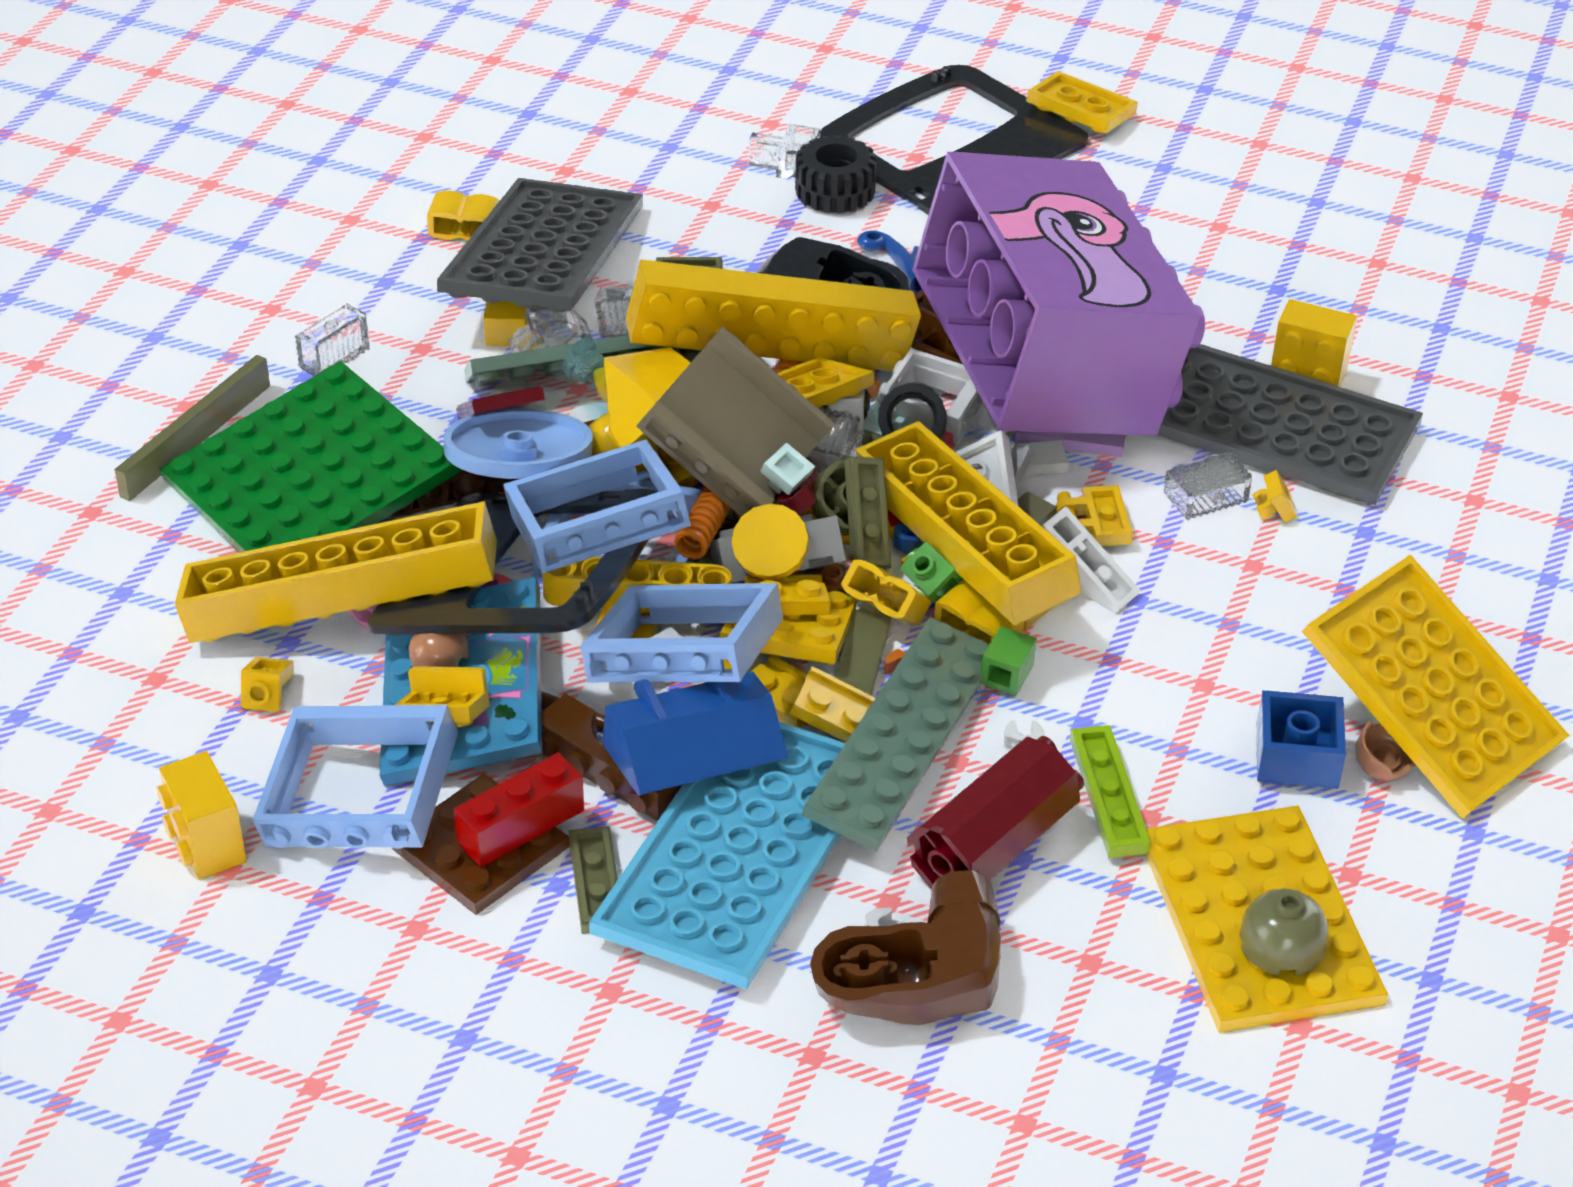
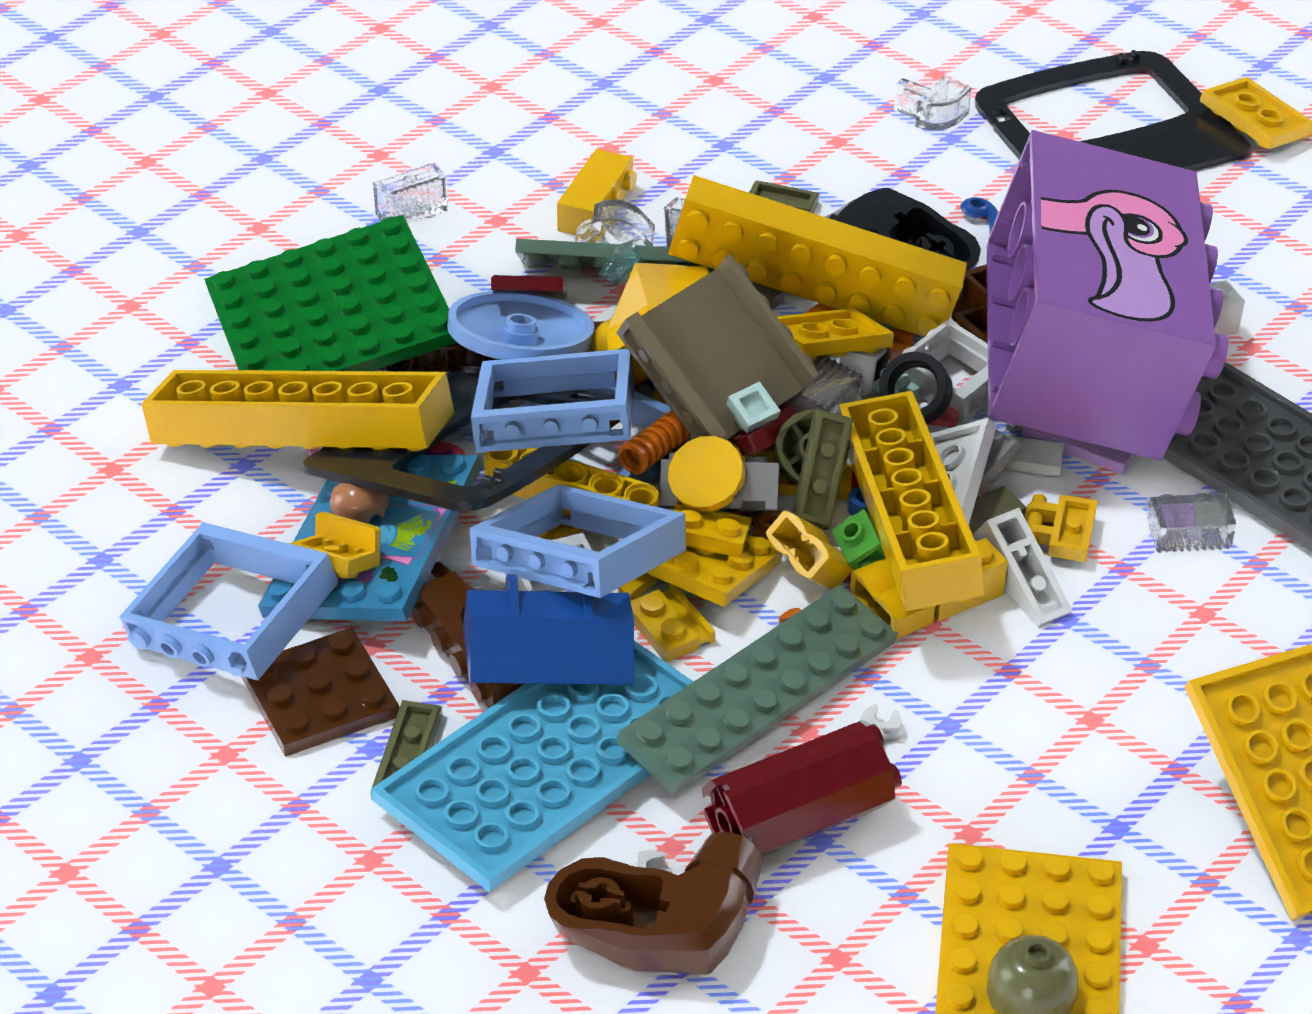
camera: 20 degrees right, 0 degrees up
olive tile [114,355,270,502] -> none
yellow brick [156,750,247,880] -> none
yellow bracket [240,657,294,712] -> none
yellow brick [427,190,500,241] -> none
dark grey plate [437,177,643,312] -> none
red brick [454,752,585,868] -> none
yellow plate [789,666,875,742] -> none
black tyre [795,136,877,214] -> none
olive tile [835,610,891,696] -> none
bright green brick [981,626,1037,696] -> none
lime plate [1070,725,1151,859] -> none
yellow tile [1252,470,1298,523] -> none
blue brick [1256,690,1346,789] -> none
nougat hair [1355,721,1415,781] -> none

